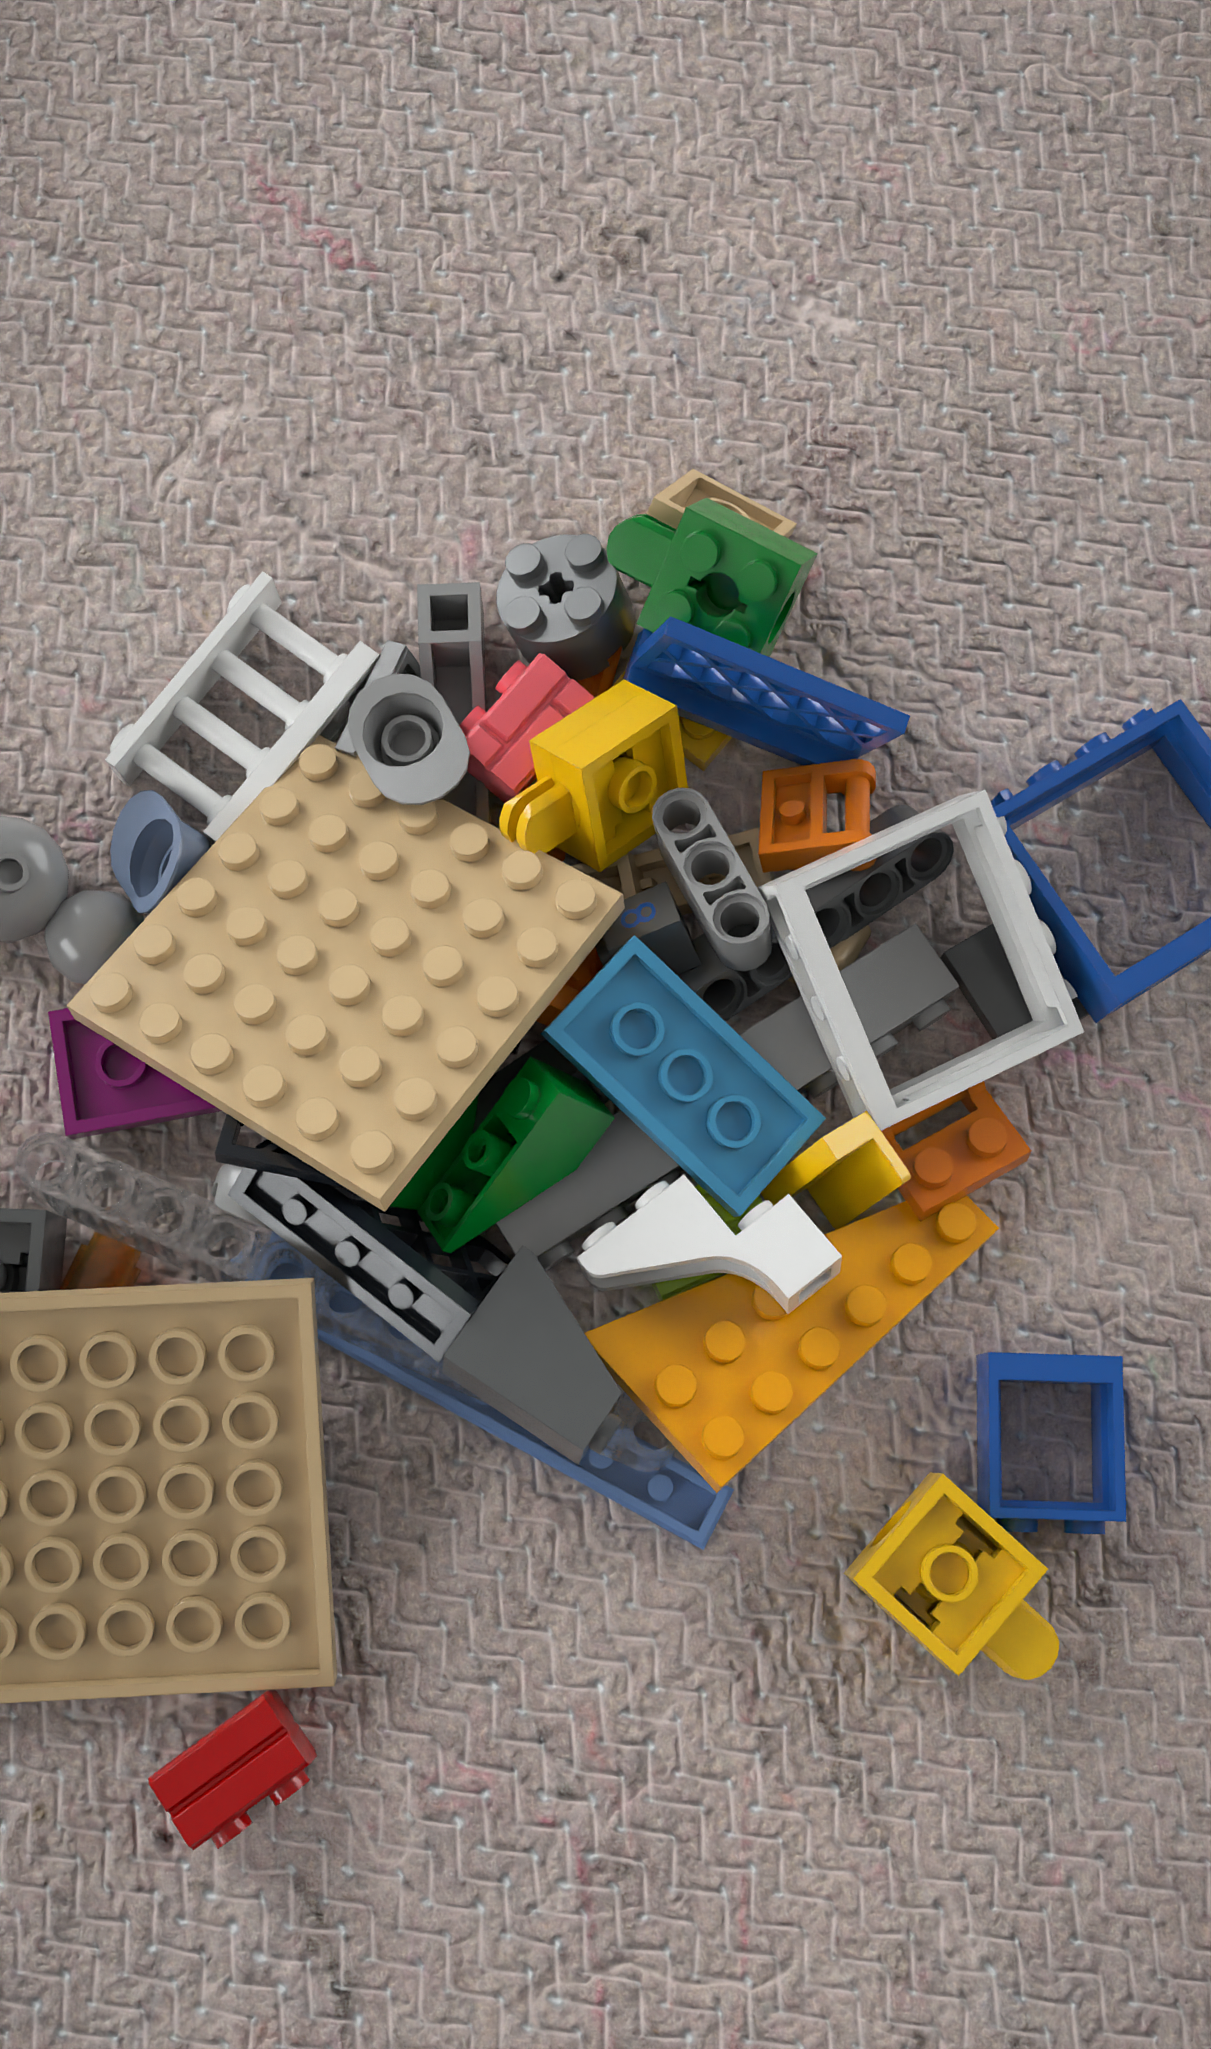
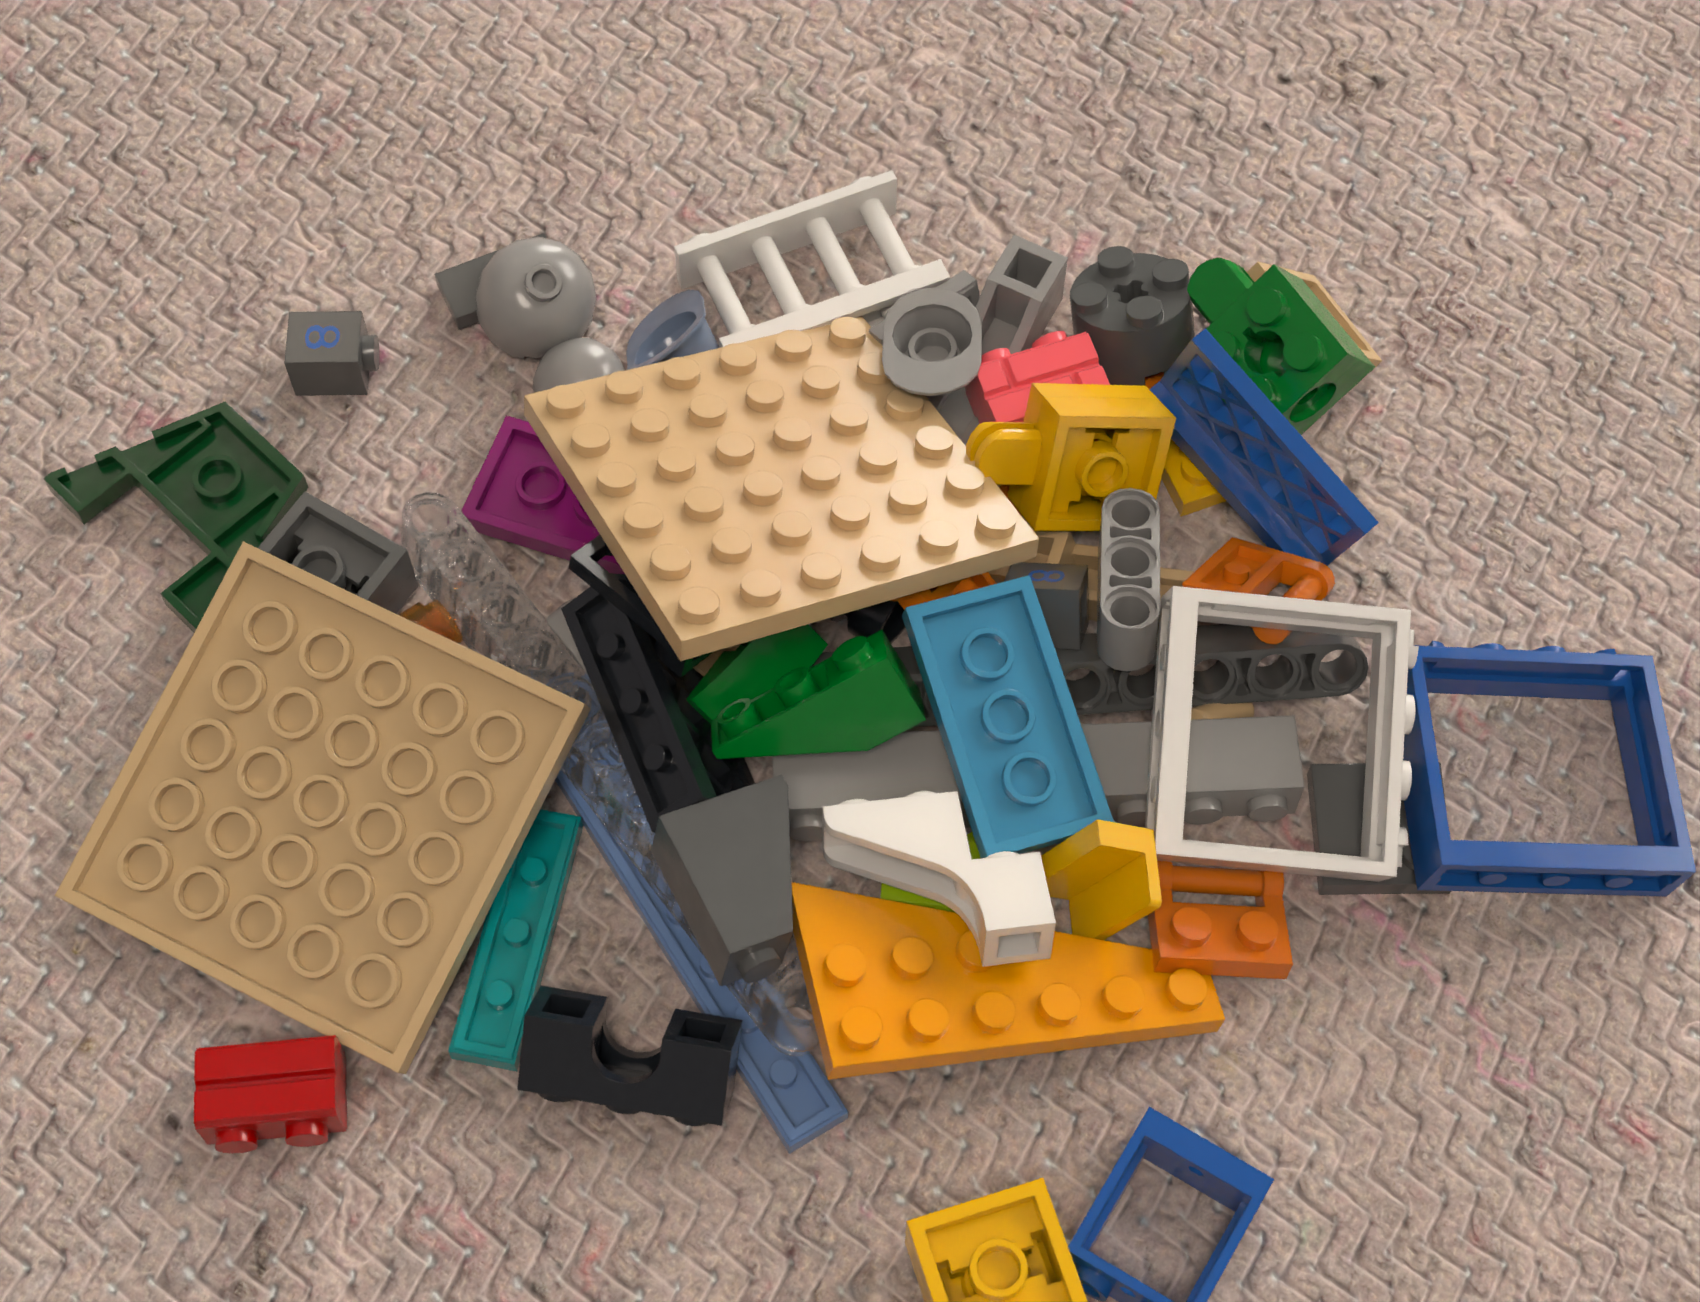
camera: 30 degrees right, 15 degrees down
none -> teal tile [448,809,583,1072]
none -> black arch [517,985,743,1126]

